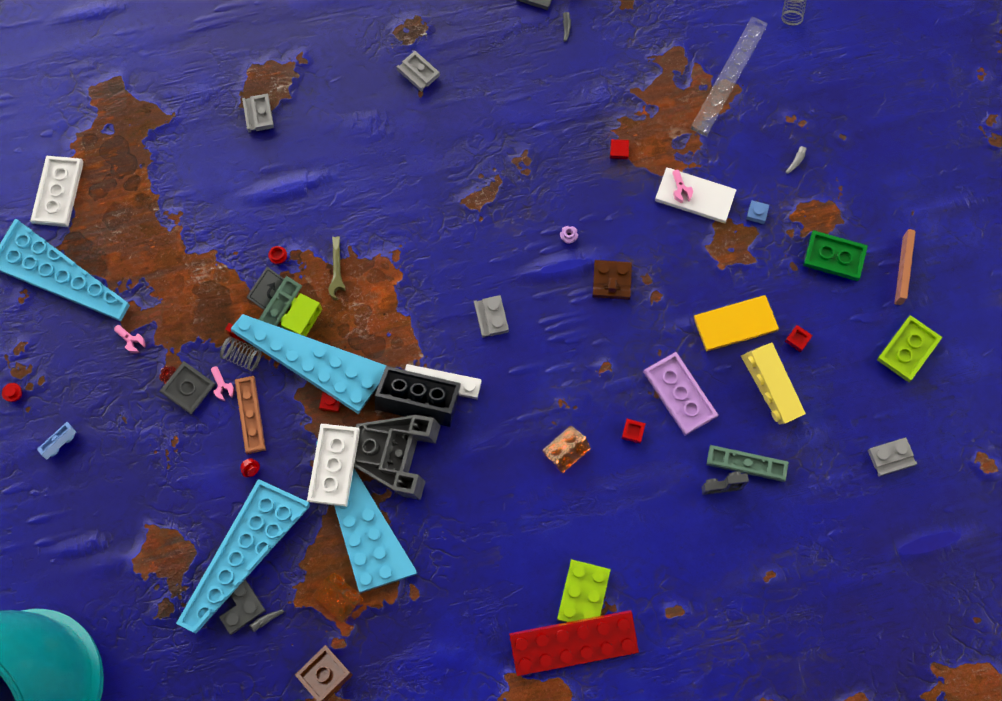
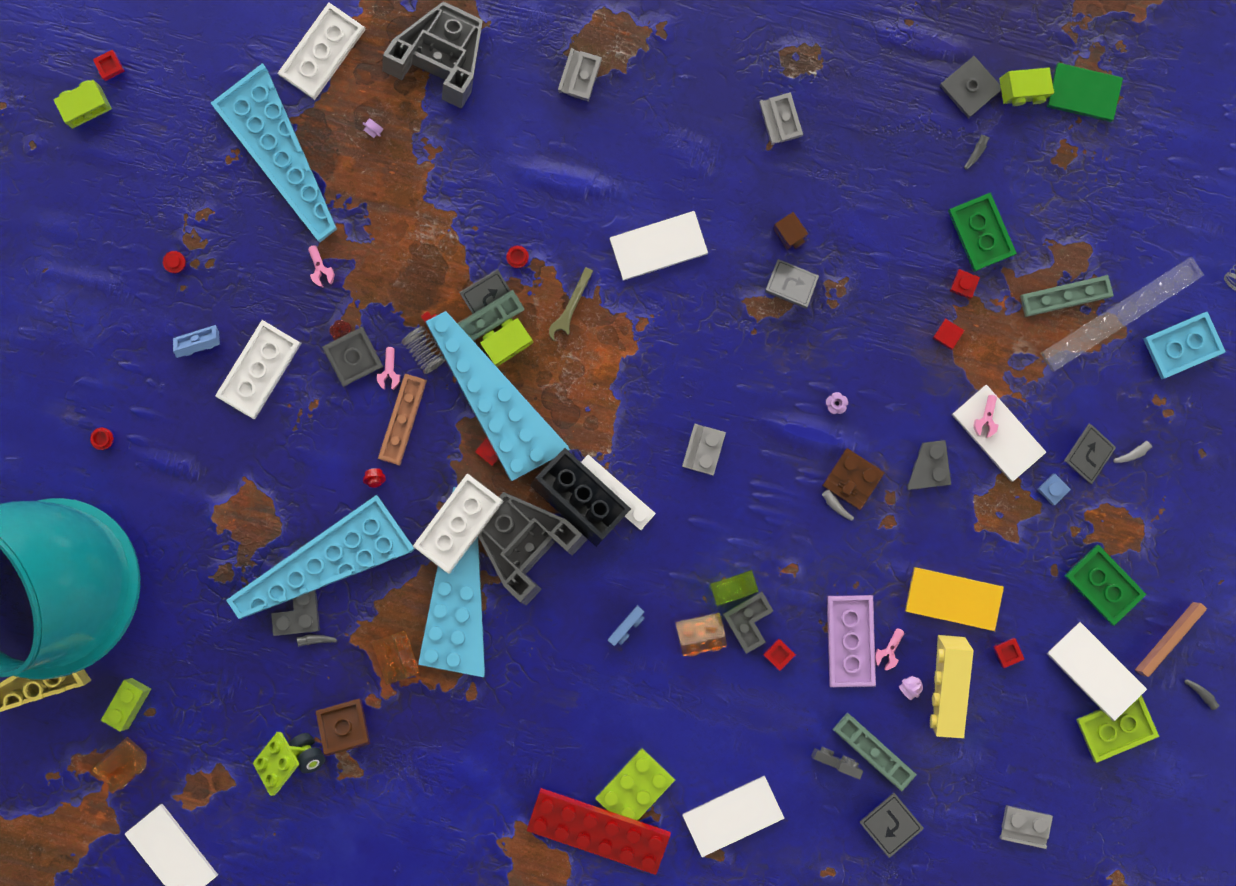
camera: 30 degrees right, 15 degrees up
none -> red plate [90,428,114,450]
none -> white tile [215,320,302,419]
none -> lavender plate [363,118,383,138]
none -> dark grey wedge [382,1,483,109]
none -> medium blue plate [608,605,644,646]
none -> white tile [610,211,708,281]
none -> white tile [682,776,784,857]
none -> clear neon green slope [709,570,759,606]
none -> dark grey plate [723,591,773,654]
none -> piece [765,259,819,309]
none -> reddish brown brick [773,212,808,250]
none -> light grey helmet [822,490,854,521]
none -> dark grey piece [859,793,924,858]
none -> bright pink bar [875,629,904,670]
none -> lavender plate [899,676,923,700]
none -> dark grey wing [907,440,951,490]
none -> green plate [948,192,1017,272]
none -> red plate [950,269,980,299]
none -> sand green tile [1020,275,1114,317]
none -> white tile [1047,622,1147,721]
none -> dark grey piece [1064,424,1116,484]
none -> medium azure plate [1143,312,1226,380]
none -> dark grey helmet [1184,679,1219,710]

